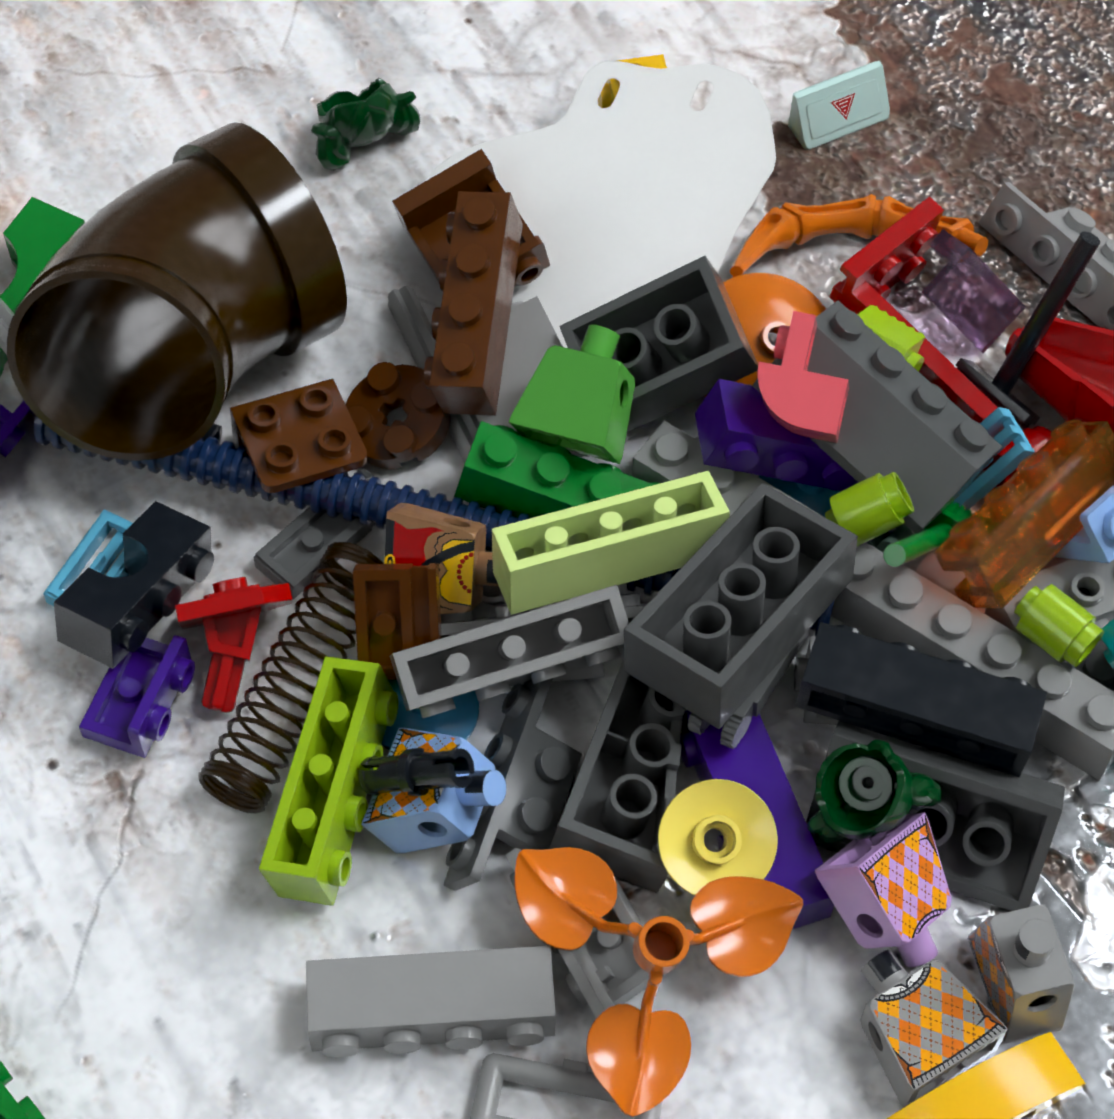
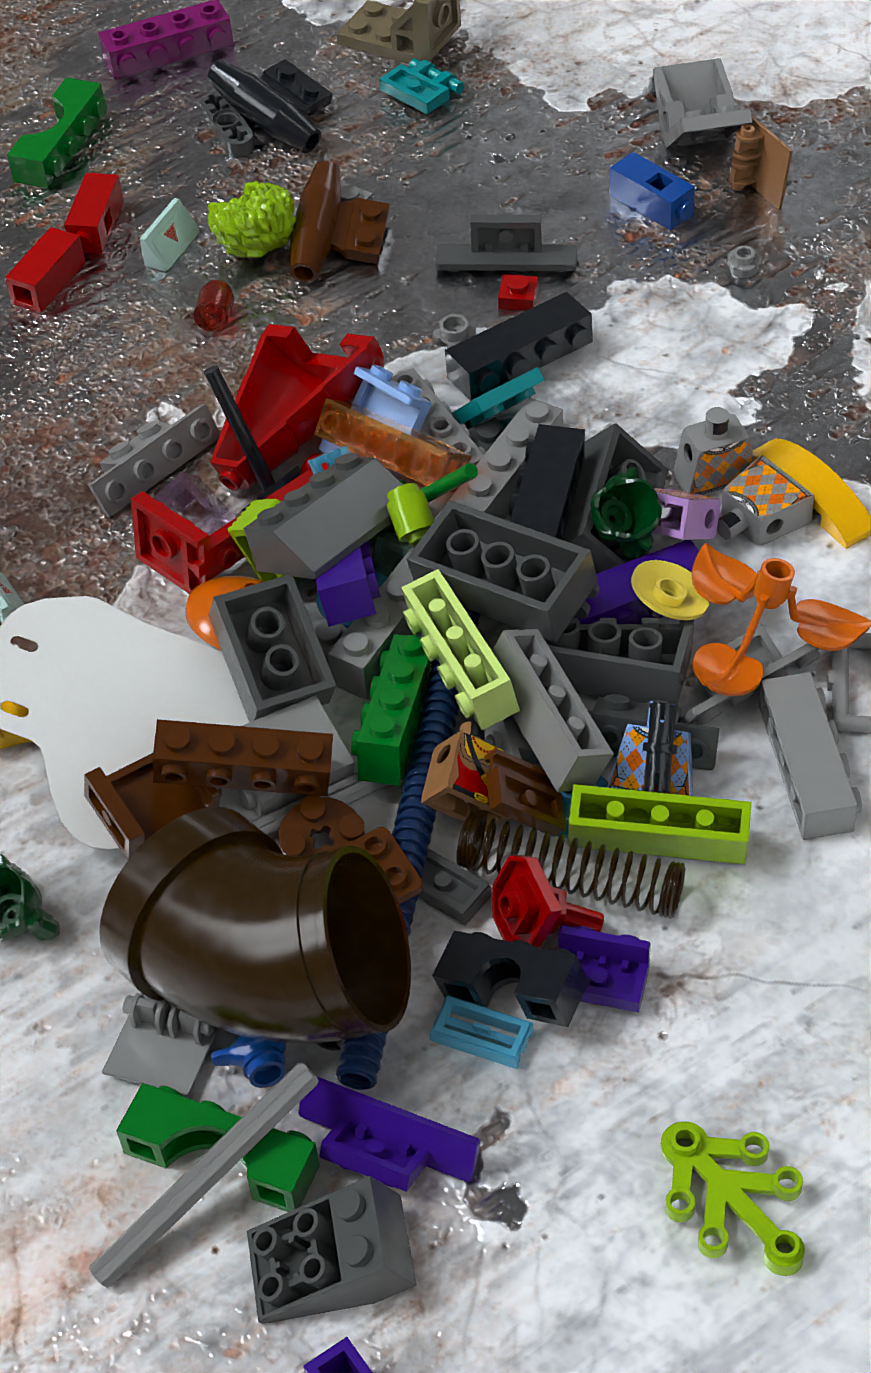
camera: 90 degrees left, 10 degrees down
bright green torso [509,325,635,464] -> none
orange animal [730,194,988,277] -> none
coral brick [757,311,849,443] -> none
lime brick [1014,584,1104,667] -> none

